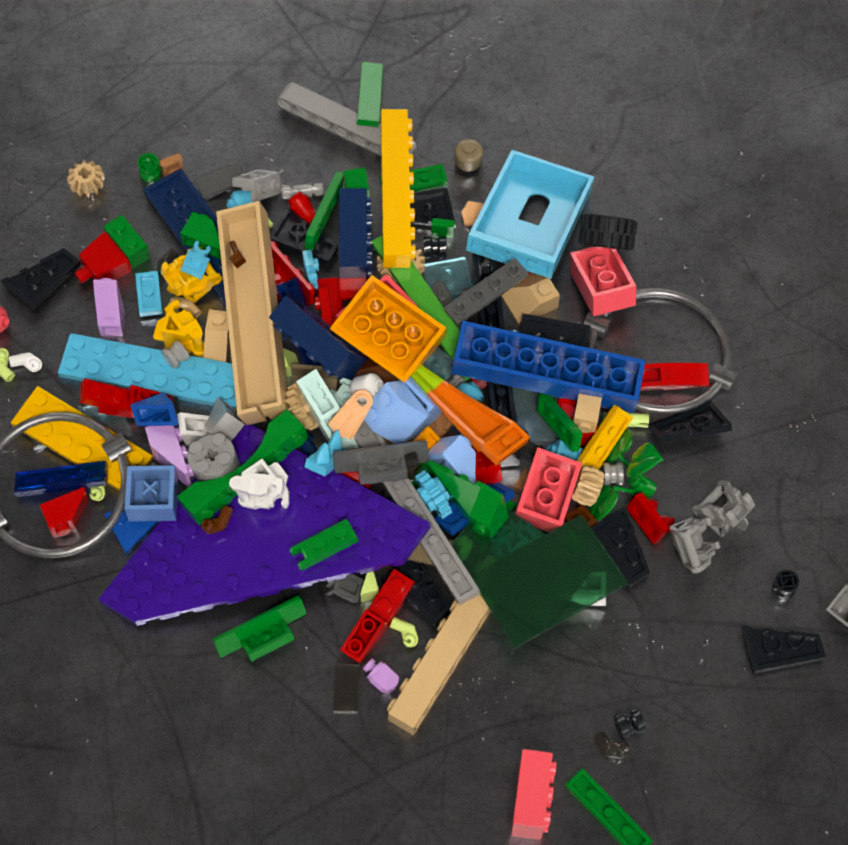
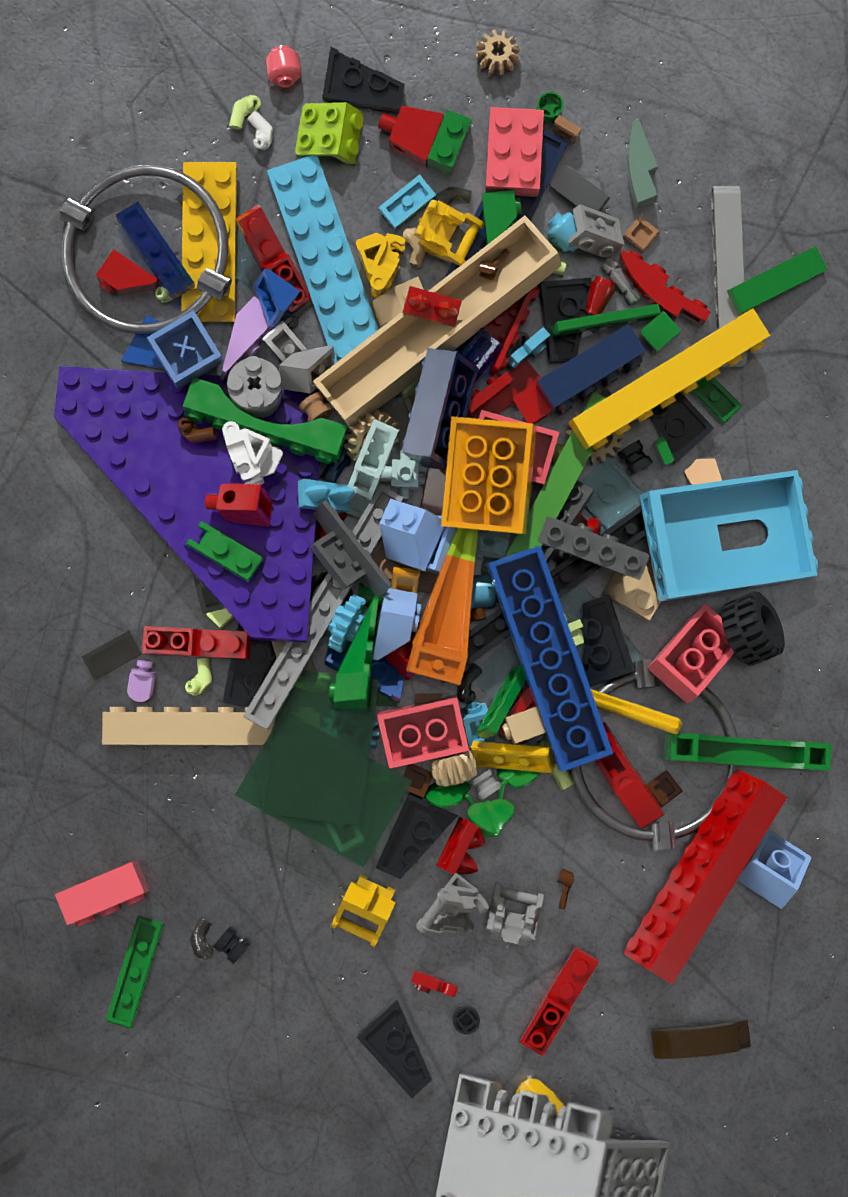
camera: 55 degrees right, 20 degrees up
lavender slope [93,278,125,336] -> none
light grey wheel [161,340,190,369] -> none
medium azure plate [180,241,211,279] -> none
green bracket [213,596,306,662] -> none
light nougat piece [328,389,373,440] -> none
white head [349,373,385,404] -> none
clear smoke hand [404,452,420,482] -> none
dark tan head [454,139,483,172] -> none
black wing [648,400,733,444] -> none
none -> red torso [205,484,274,527]
none -> lime bracket [295,103,364,164]
none -> medium nougat wheel [299,392,333,422]
none -> yellow piece [330,874,396,948]
none -> red tile [402,286,462,328]
none -> red plate [411,970,458,998]
none -> coral brick [485,107,544,197]
none -> red slope [519,946,599,1056]
none -> reddish brown hand [557,869,574,909]
none -> yellow axle [591,689,682,734]
none -> red slope [619,250,711,326]
none -> medium nougat tile [623,215,660,253]
none -> red brick [623,769,788,985]
none -> sand green slope [626,118,658,209]
none -> reddish brown tile [647,770,683,808]
none -> green arch [663,733,832,771]
none -> light blue slope [737,829,812,909]

